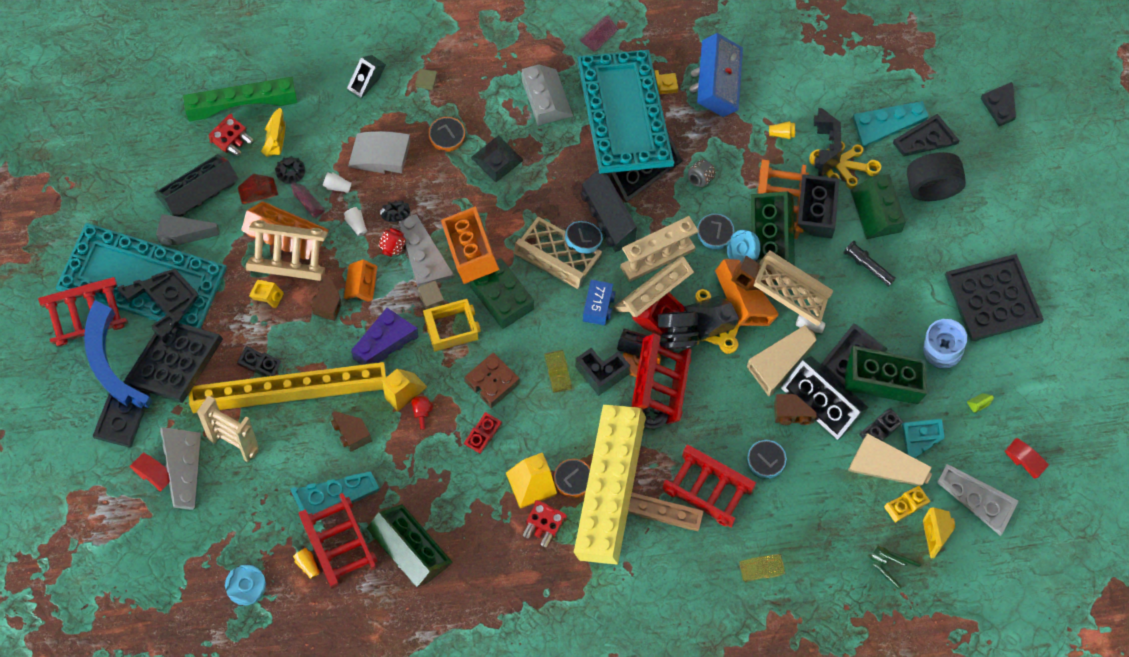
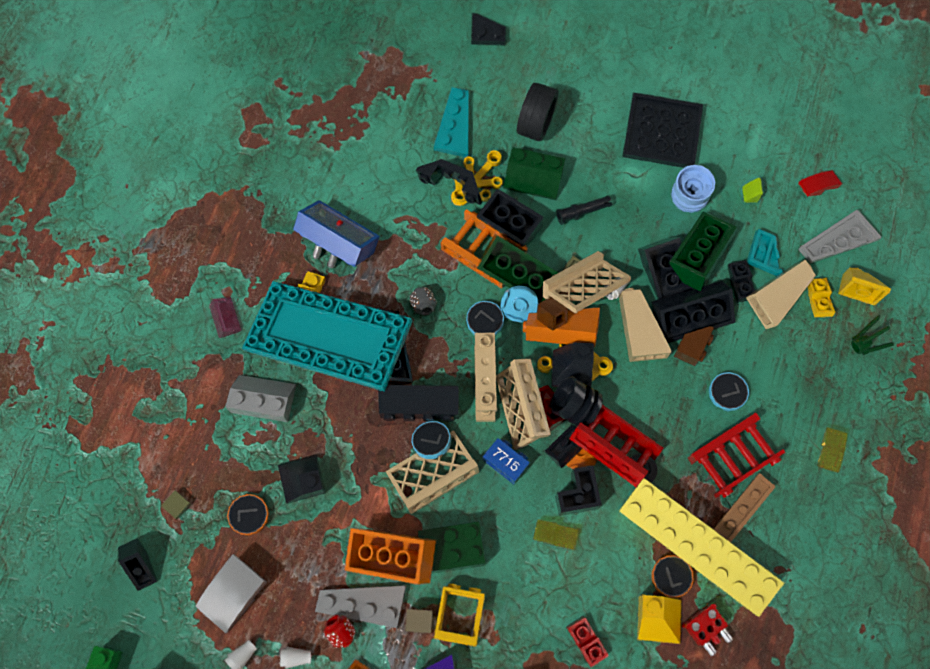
camera: 60 degrees left, 5 degrees up
black gear [380,200,410,222] -> none
copper piece [465,352,520,409] -> none
yellow cone [769,121,795,139] -> none
black wing [893,114,960,157] -> none

